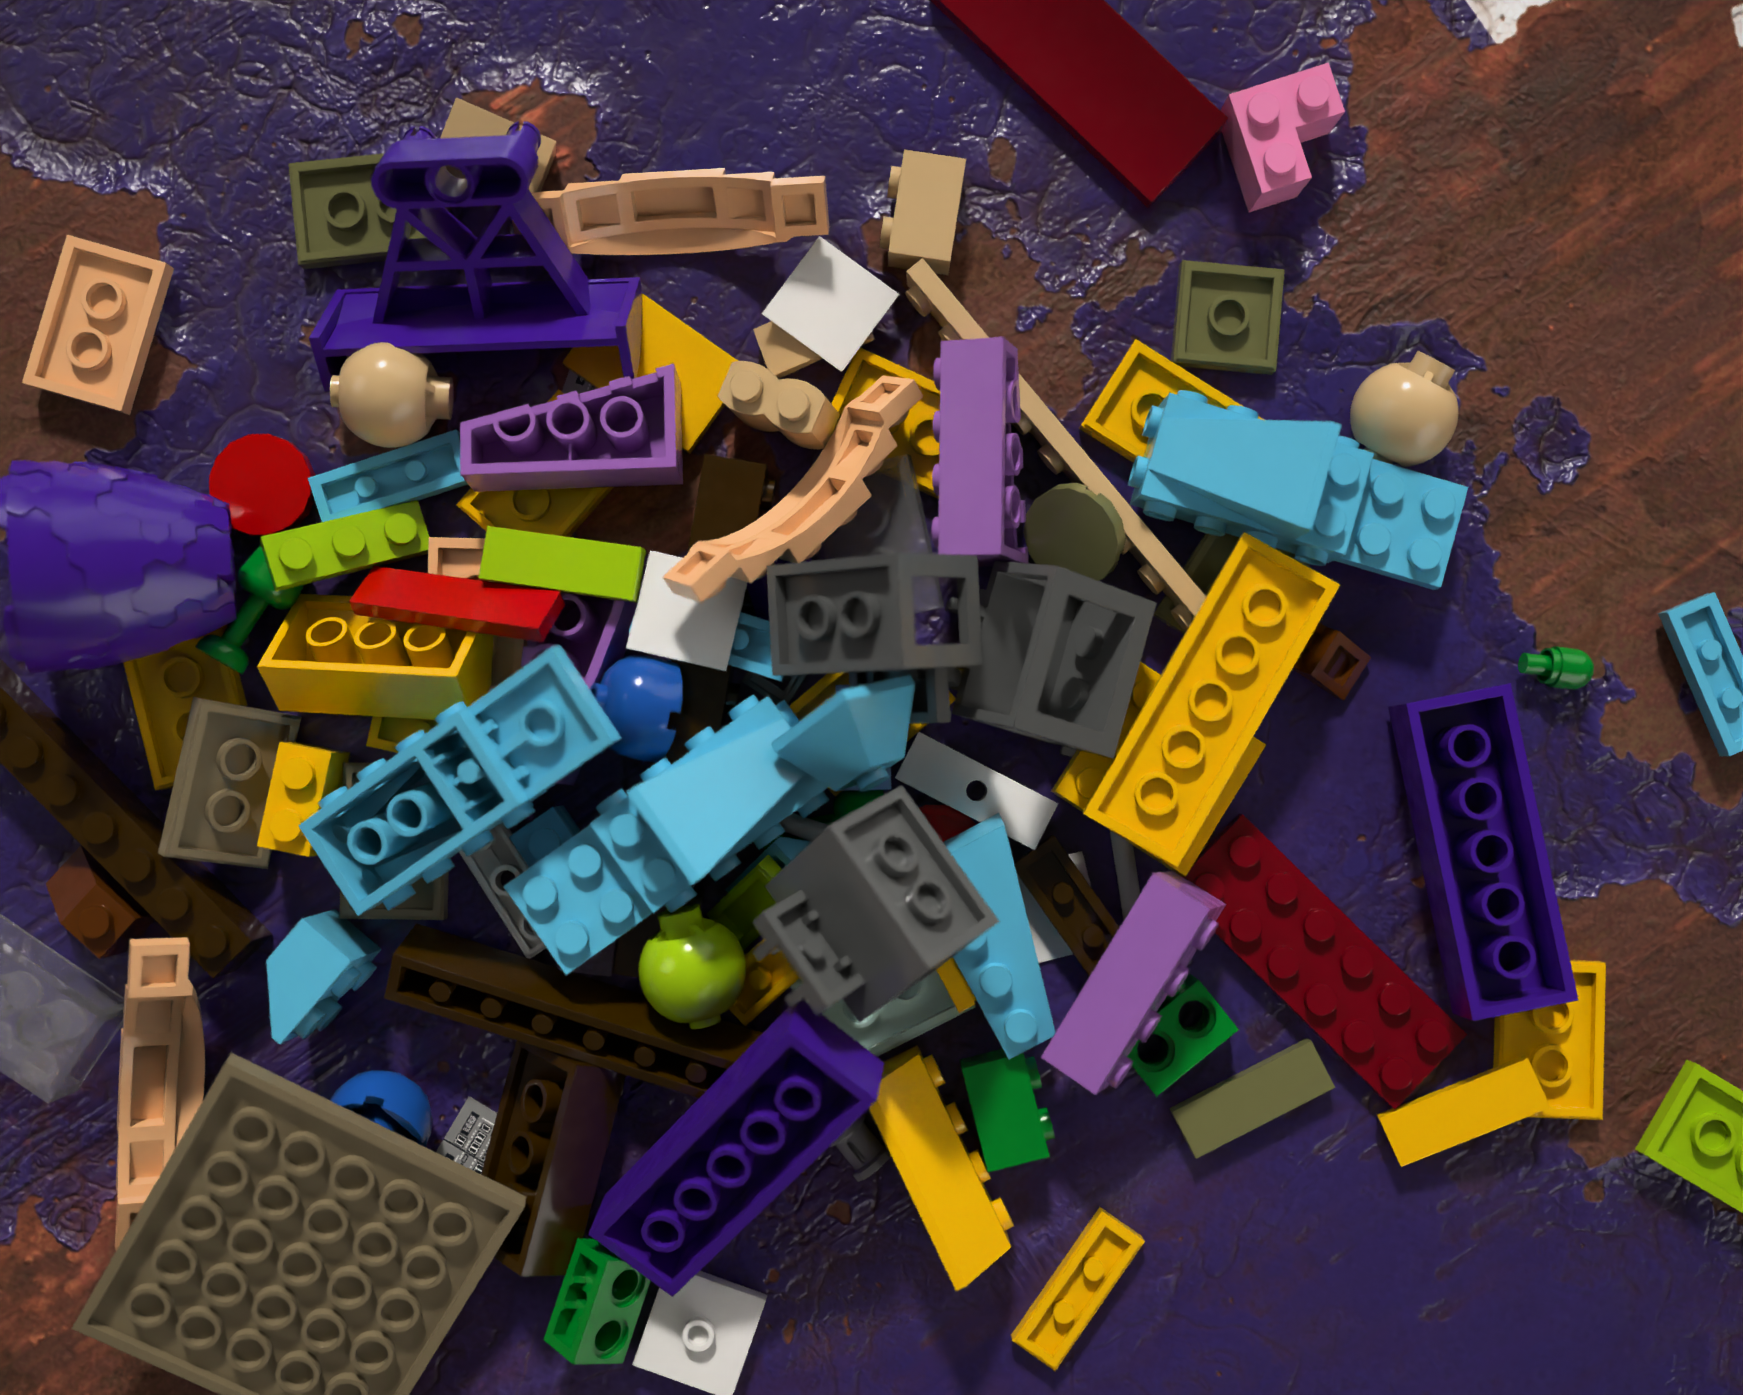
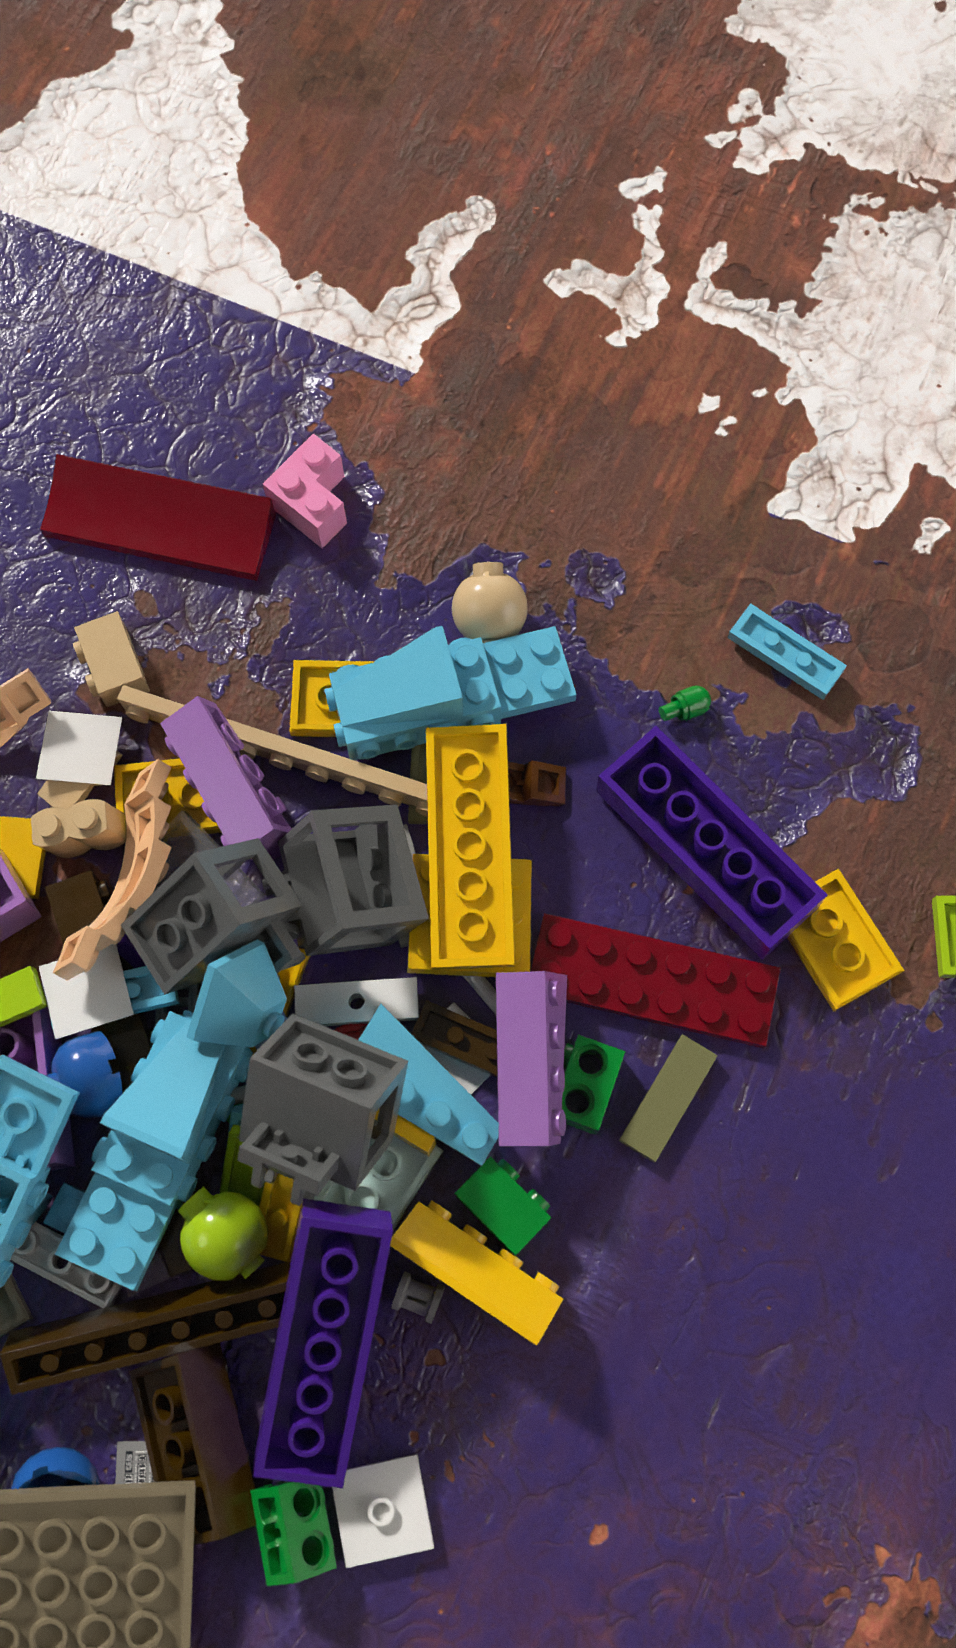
camera: 30 degrees left, 15 degrees down
yellow tile [1011,1207,1145,1371] -> none
olive tile [1023,483,1126,581] -> none
olive tile [1171,260,1285,375] -> none
yellow tile [1377,1055,1551,1167] -> none

